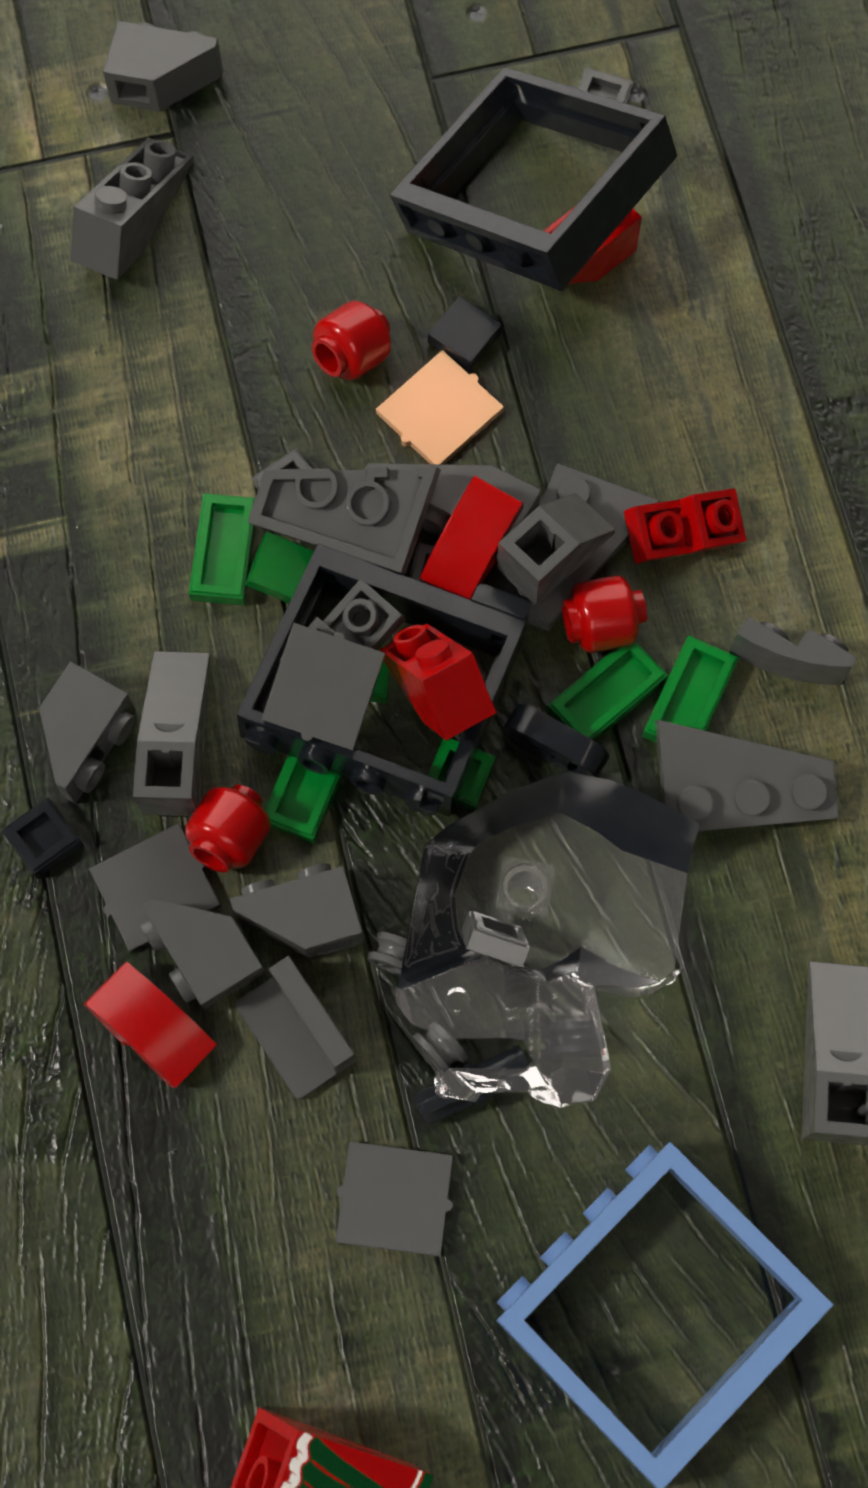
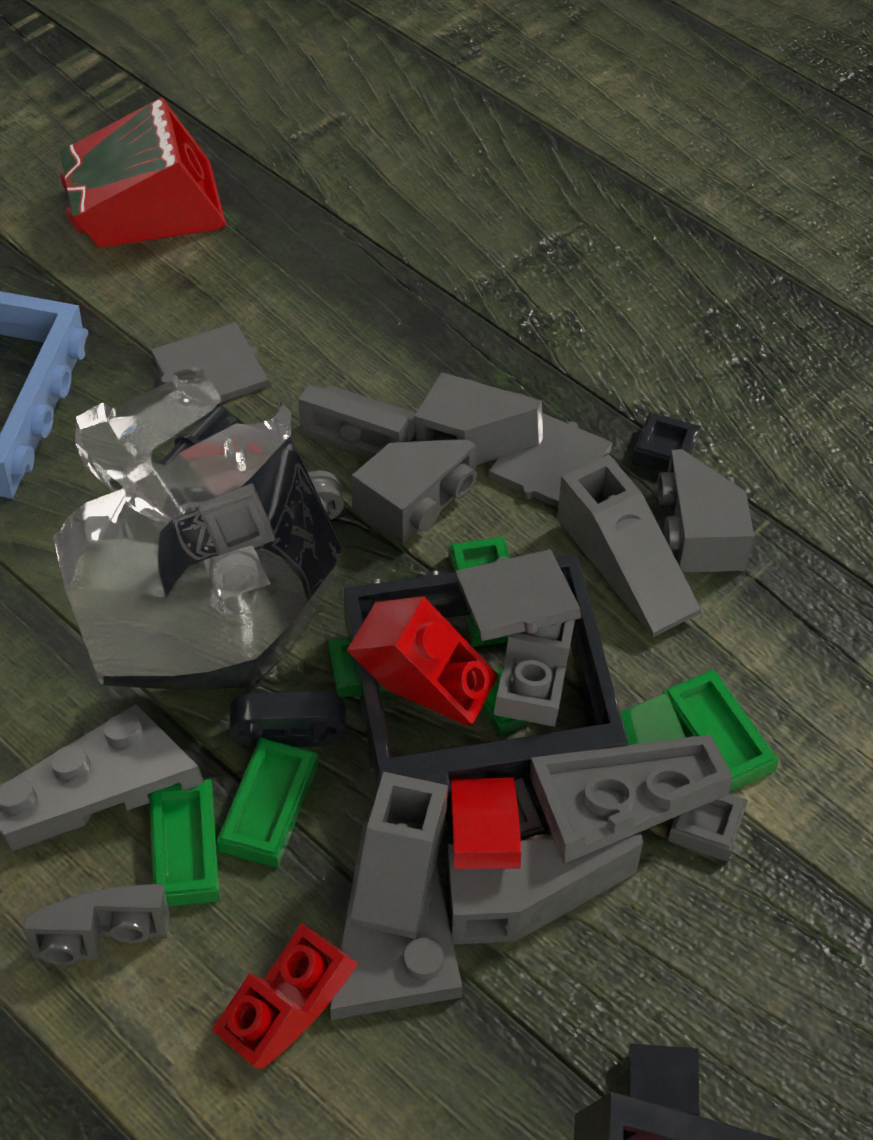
camera: 145 degrees right, 20 degrees down
red slope [83,962,217,1088] -> none
red head [185,784,271,873] -> none
red head [312,300,391,381] -> none
light nougat piece [376,350,504,465] -> none
red head [561,575,647,653] -> none

